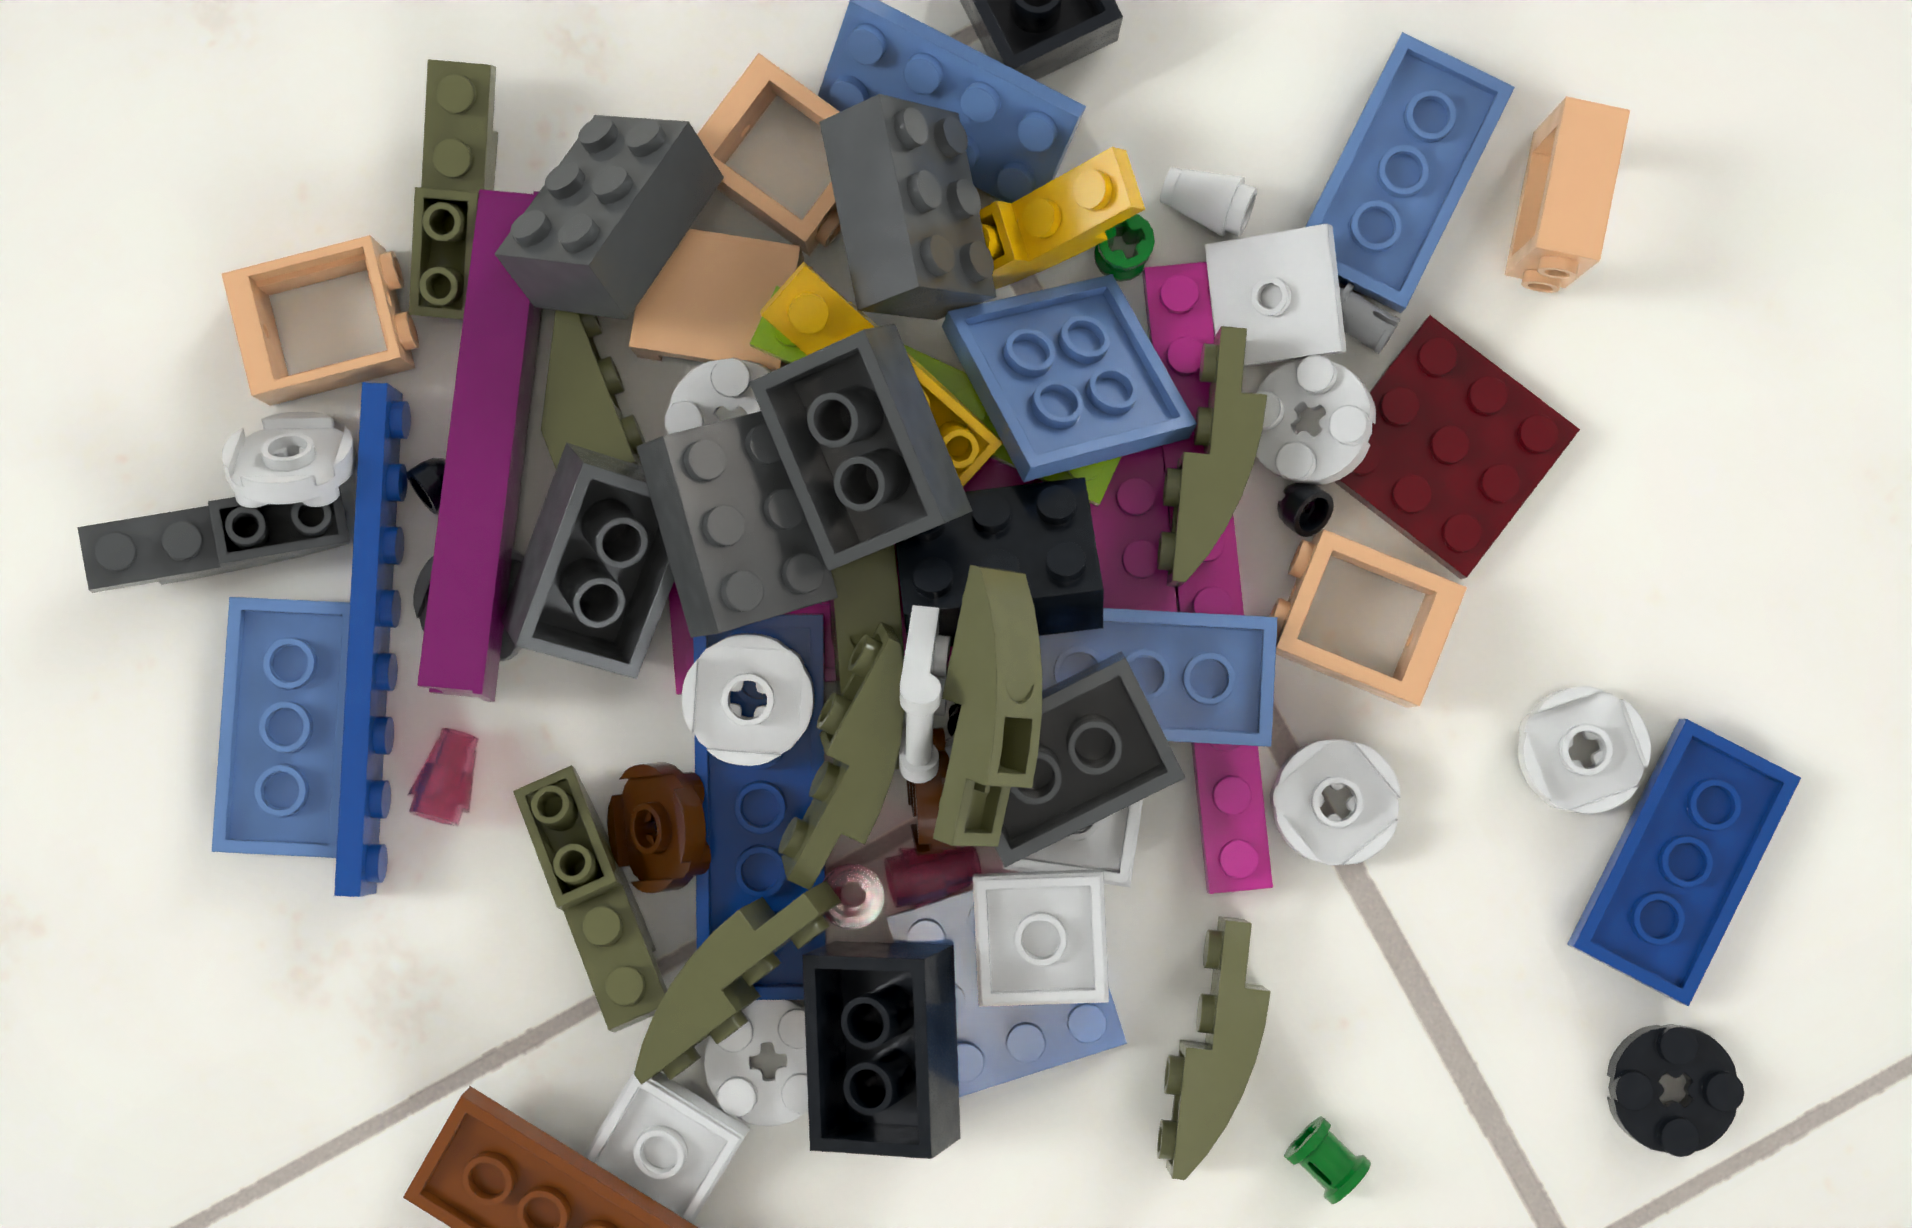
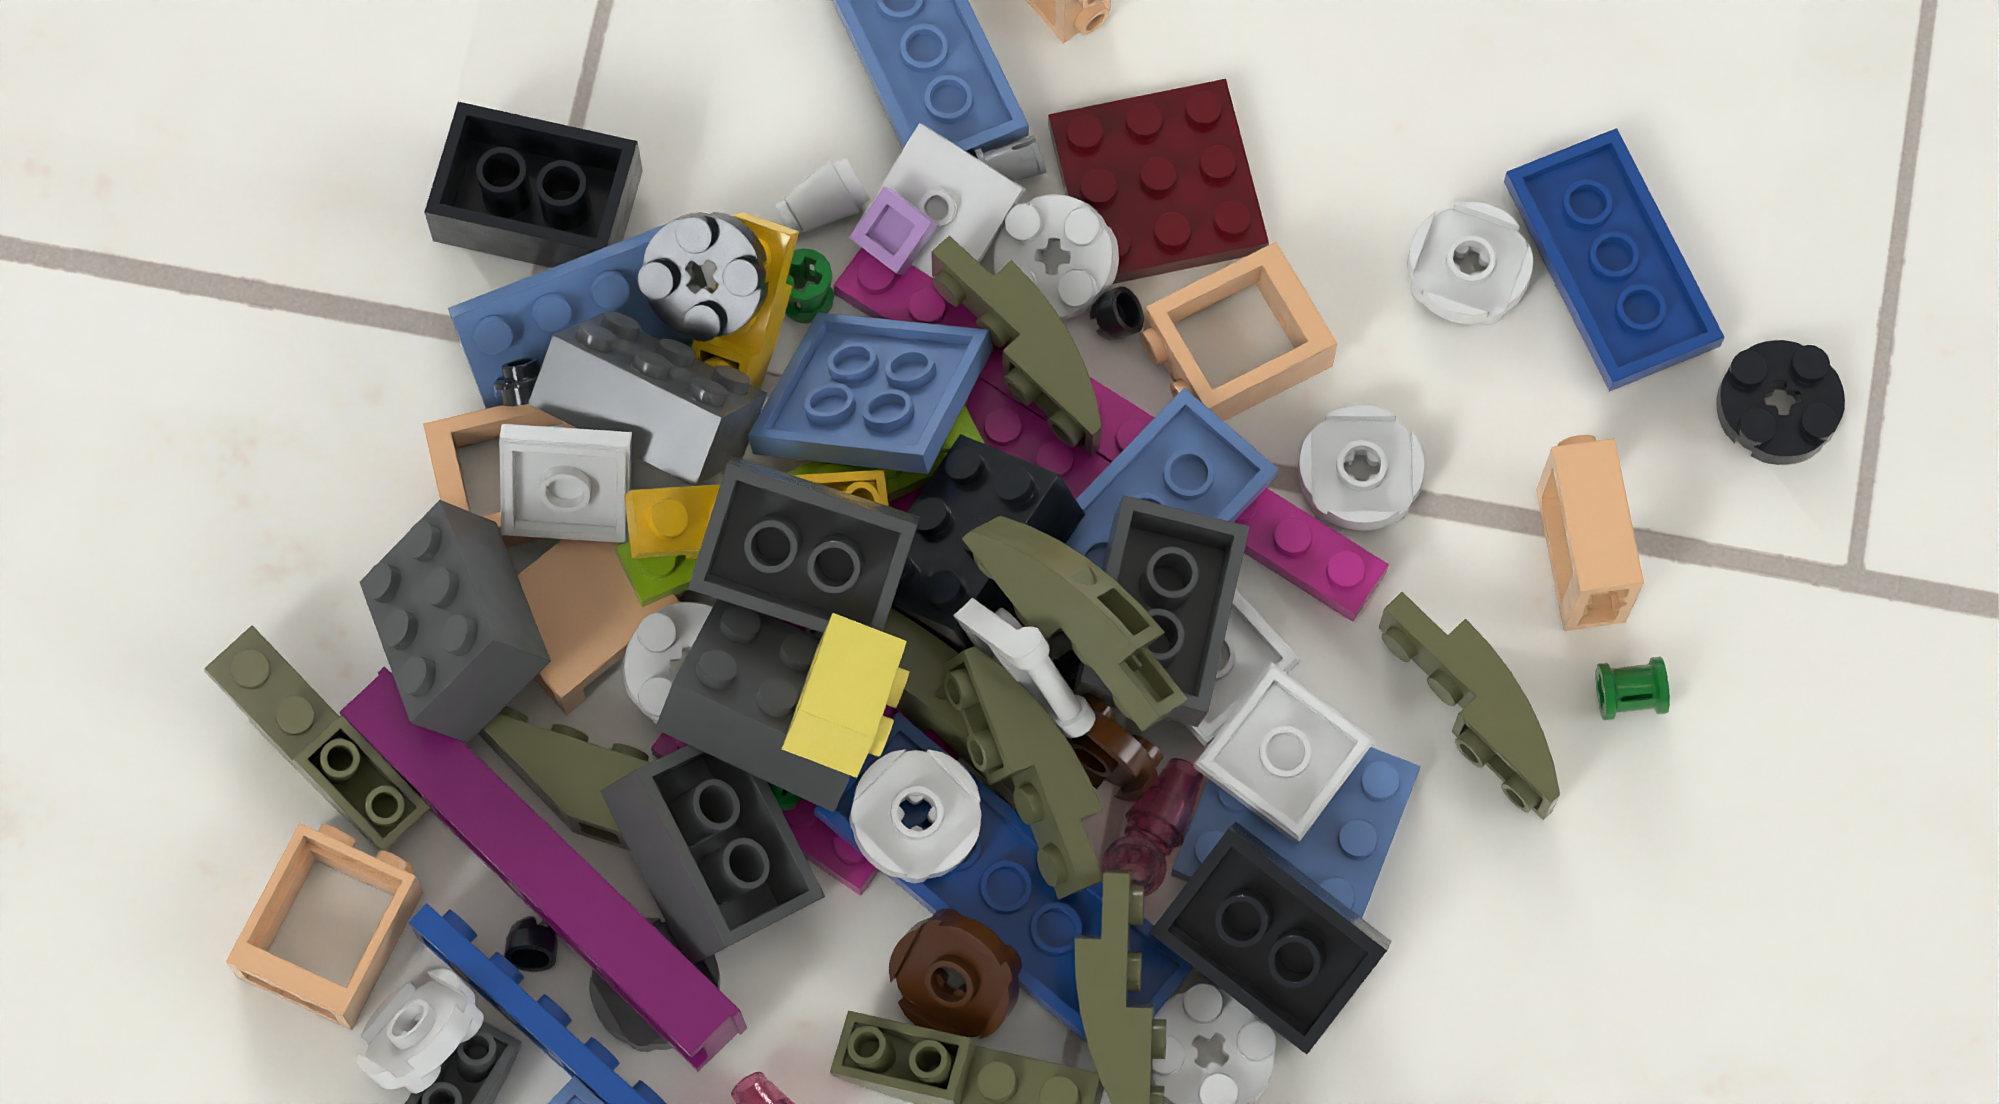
camera: 50 degrees left, 15 degrees down
none -> black plate [493,357,542,406]
none -> white plate [499,424,632,543]
none -> plate [638,212,769,342]
none -> light yellow brick [782,613,910,778]
none -> lavender plate [849,187,939,275]
none -> light nougat window [1536,435,1644,631]

